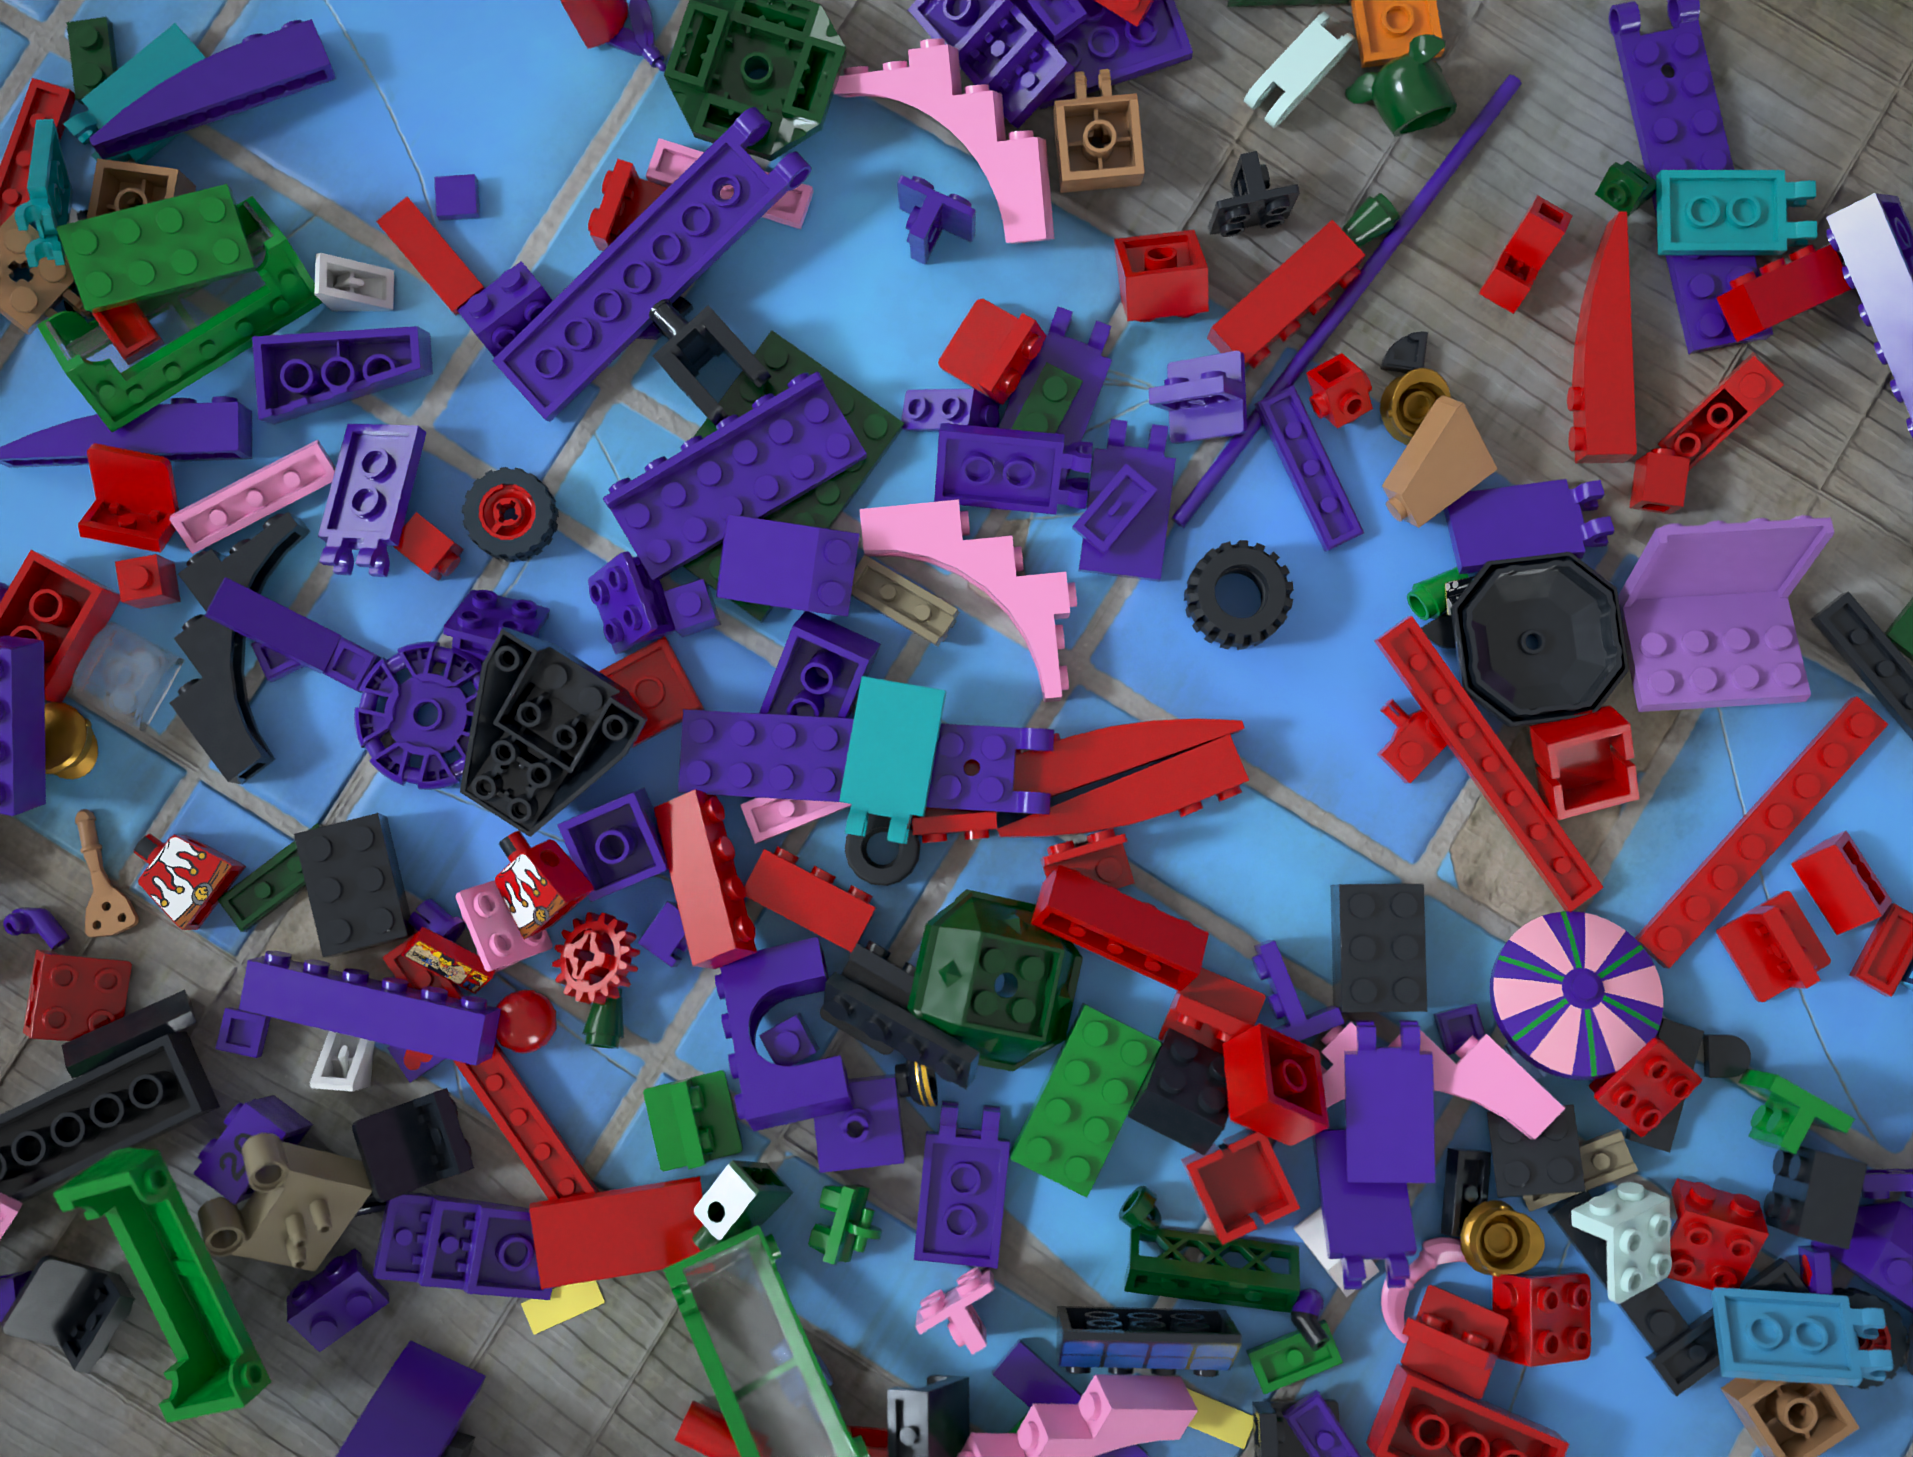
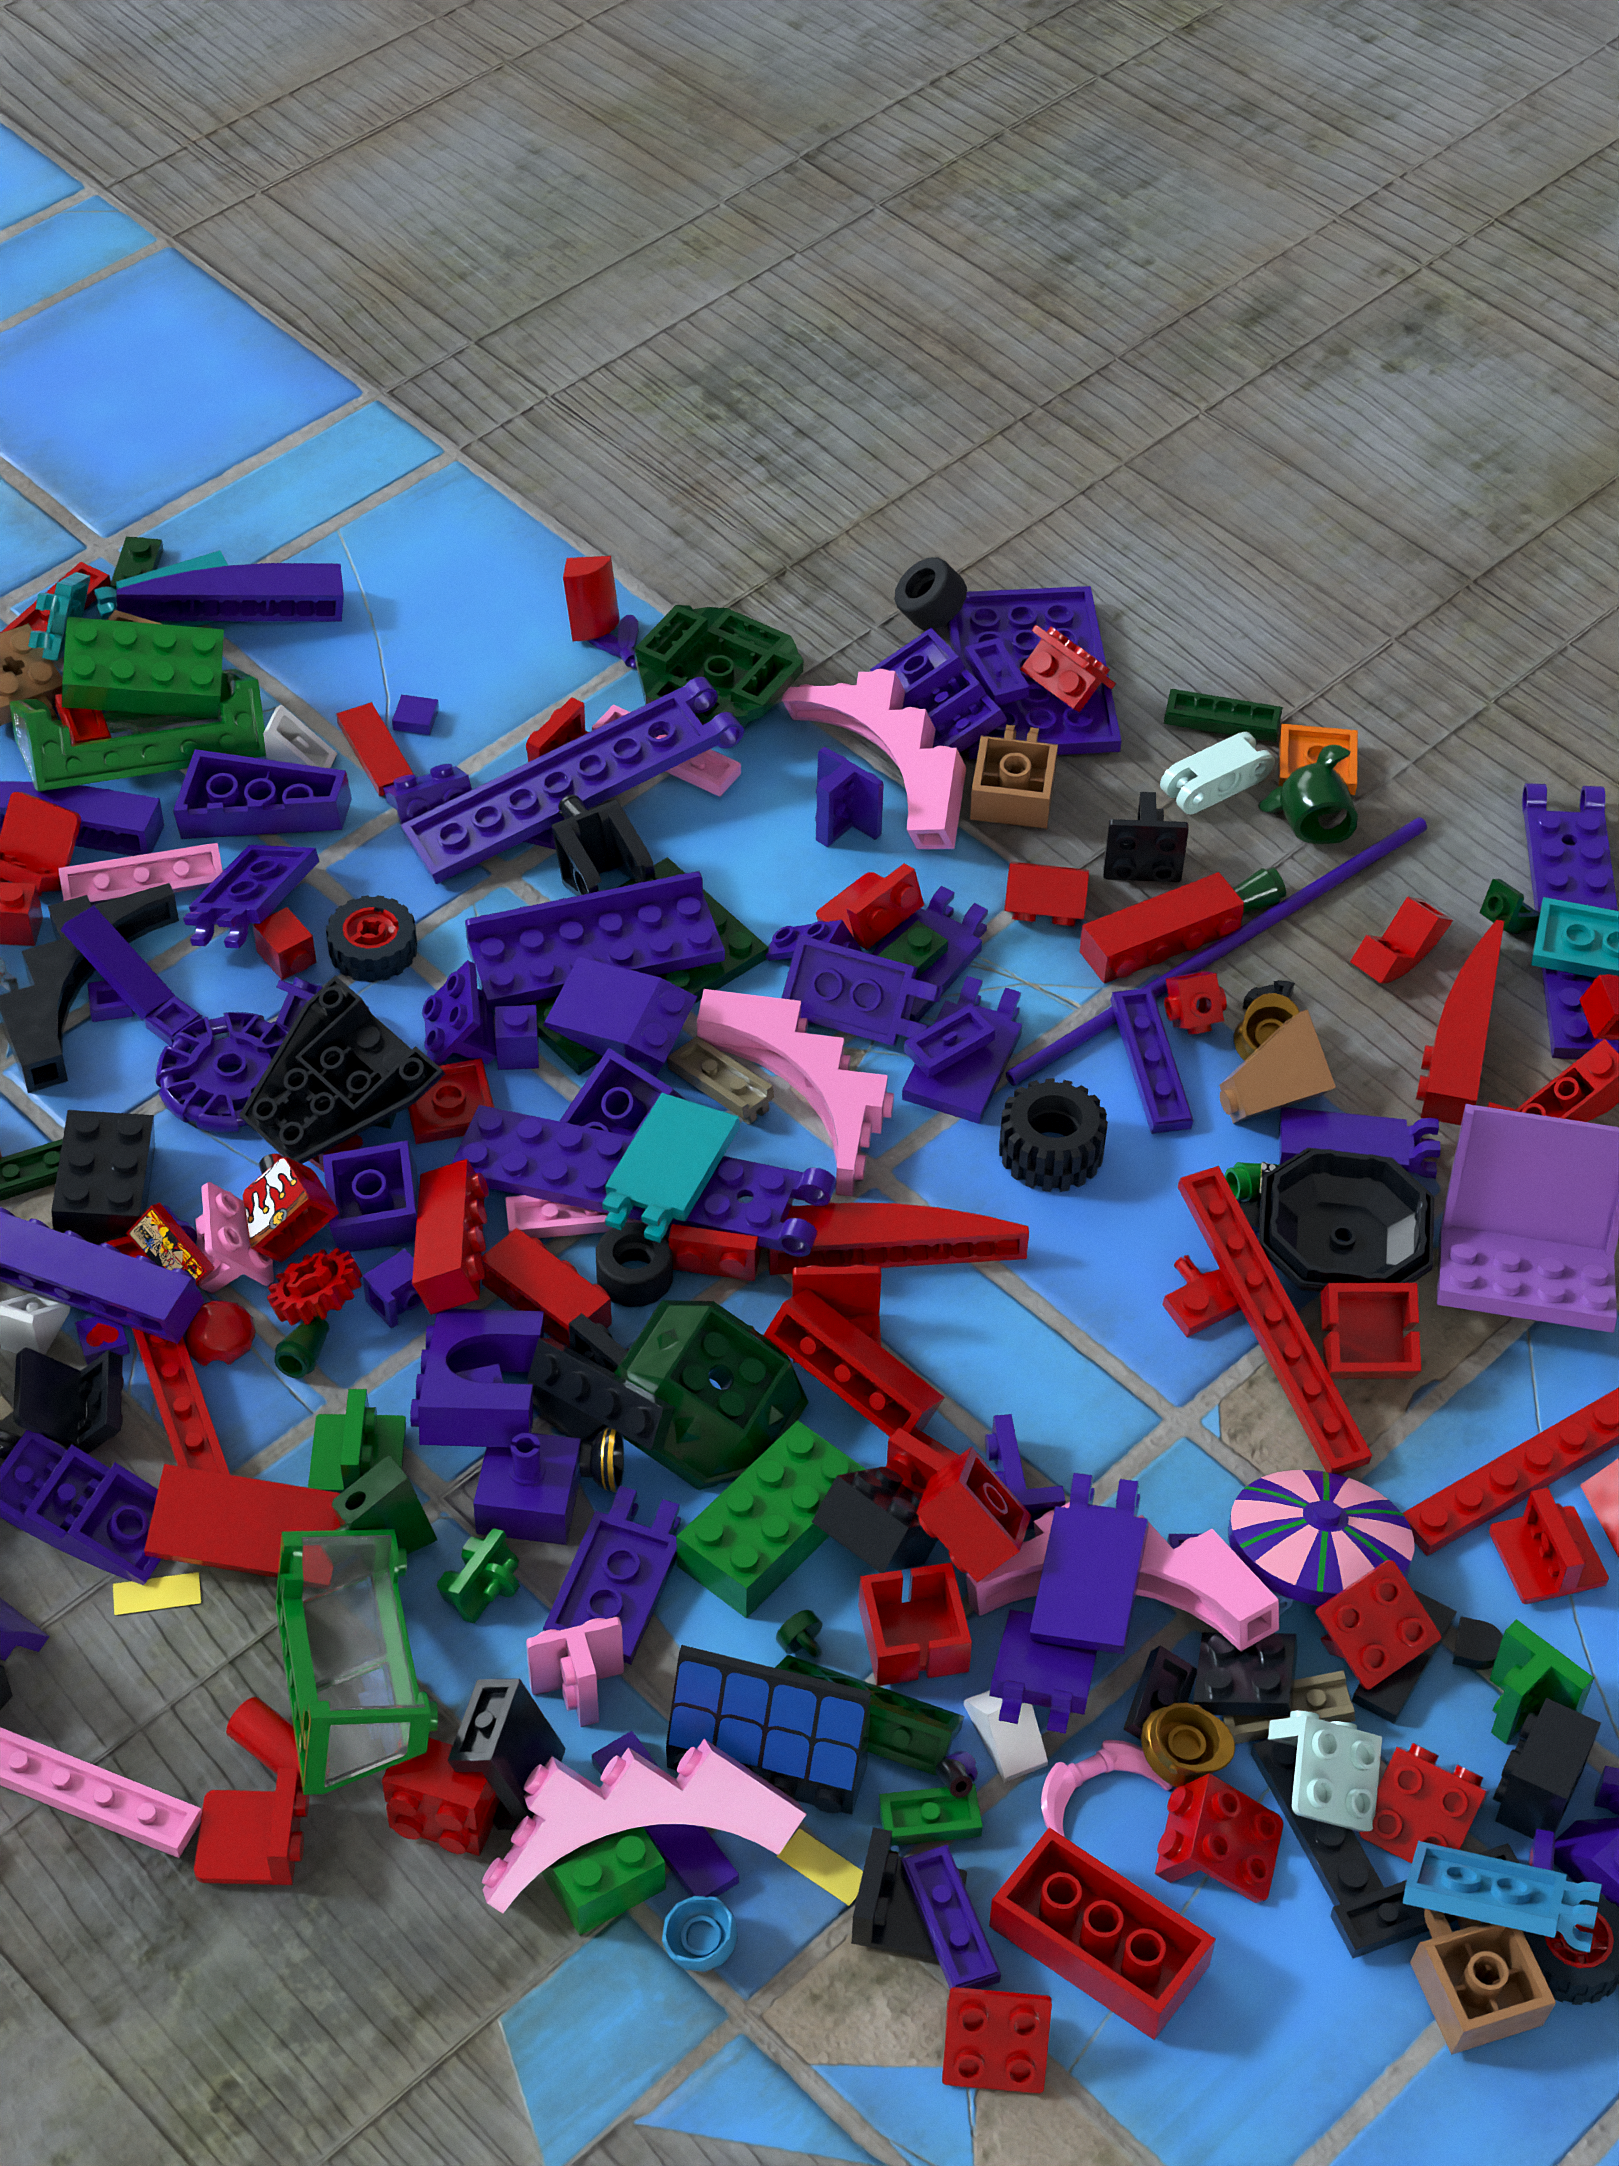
camera: 10 degrees right, 35 degrees down
red slope [997,734,1249,838] -> none
dark purple bracket [1149,351,1247,444] -> none
black brick [1330,884,1427,1012] -> none
red bracket [1401,1285,1510,1399] -> none

